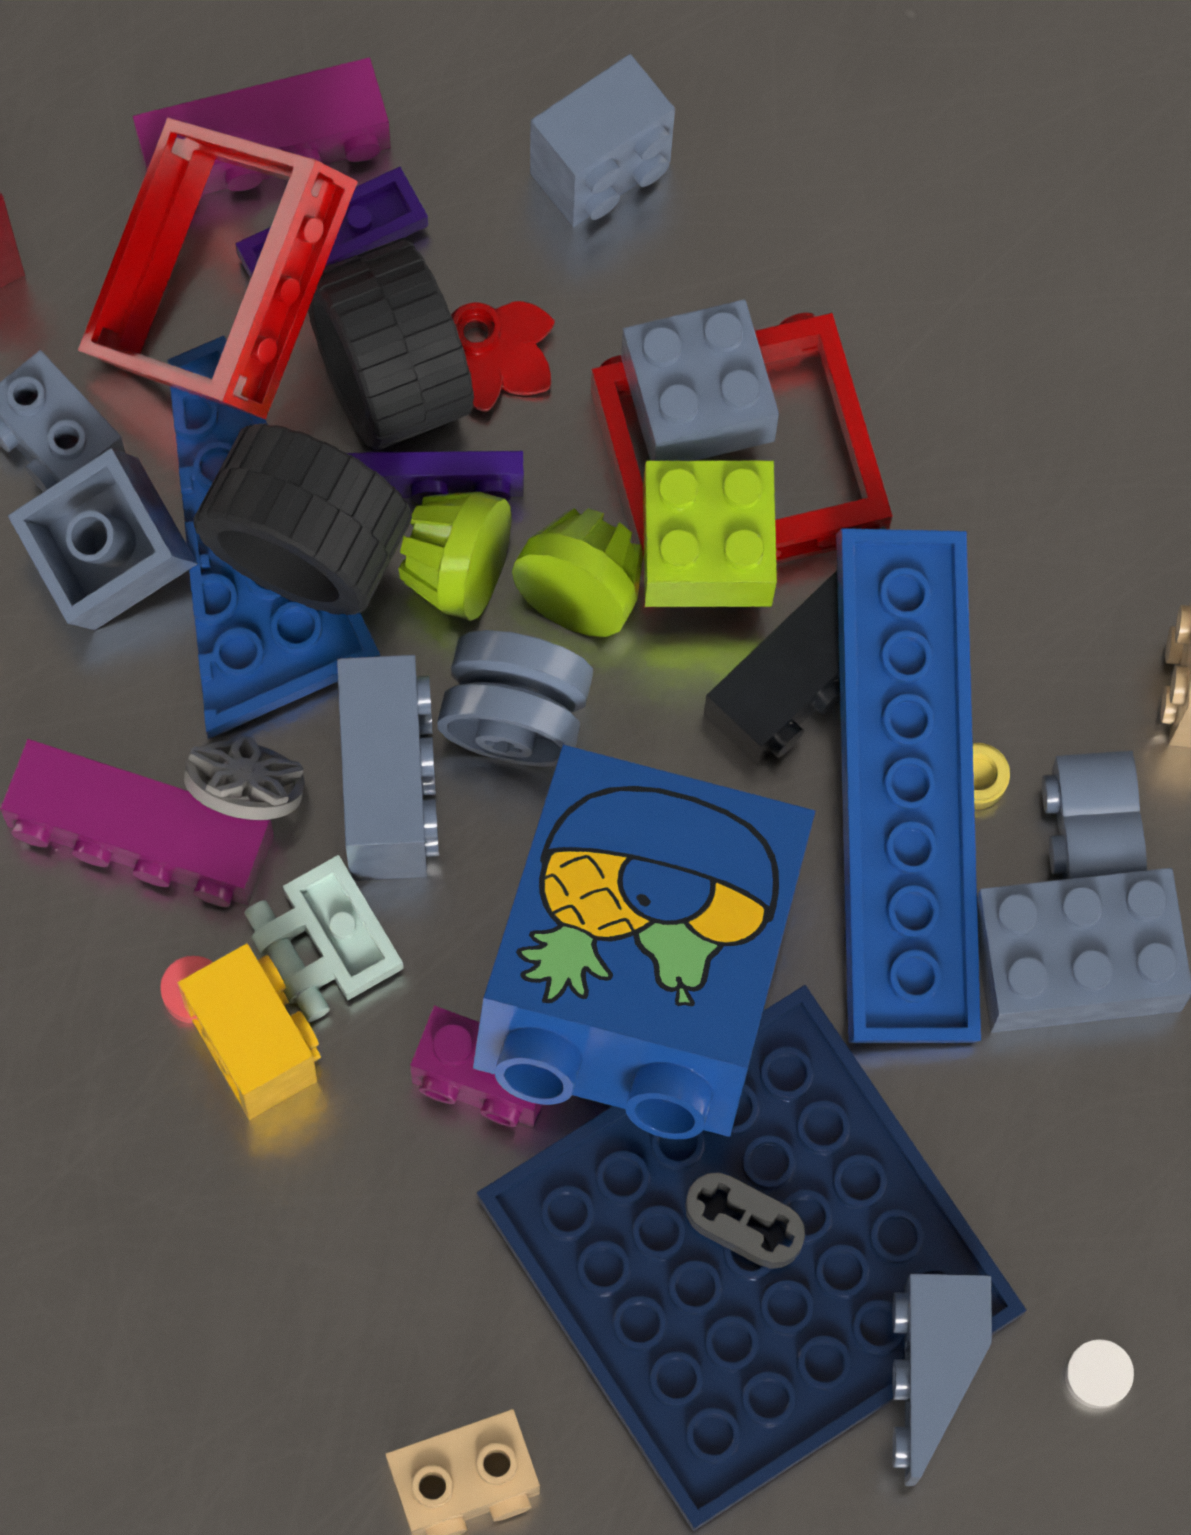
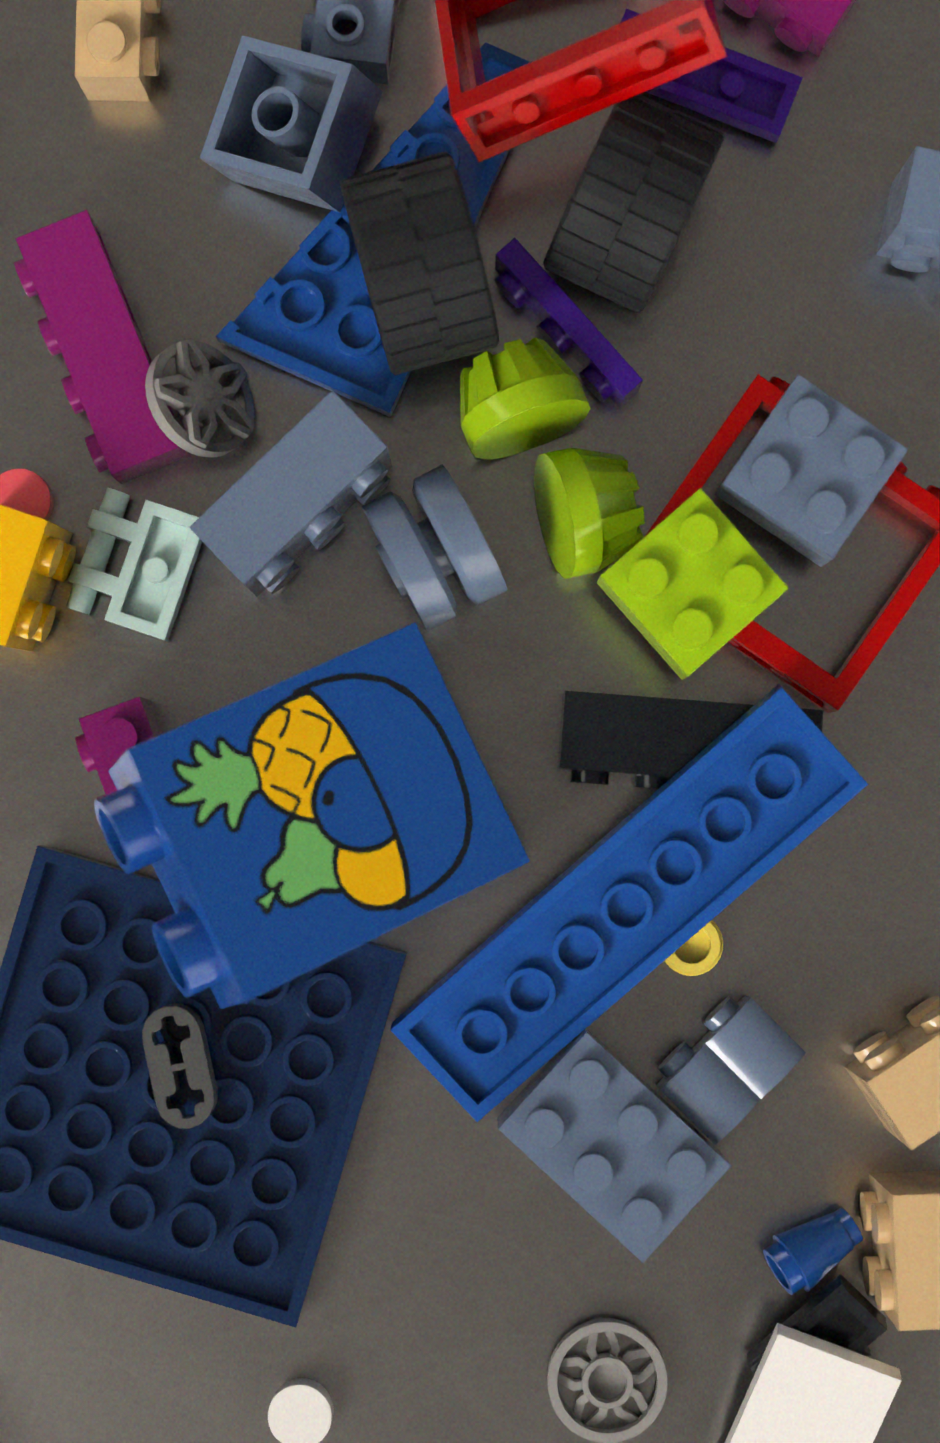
camera: 55 degrees right, 15 degrees up
red plate [451,301,555,412] -> none
sand blue slope [892,1274,992,1486] -> none

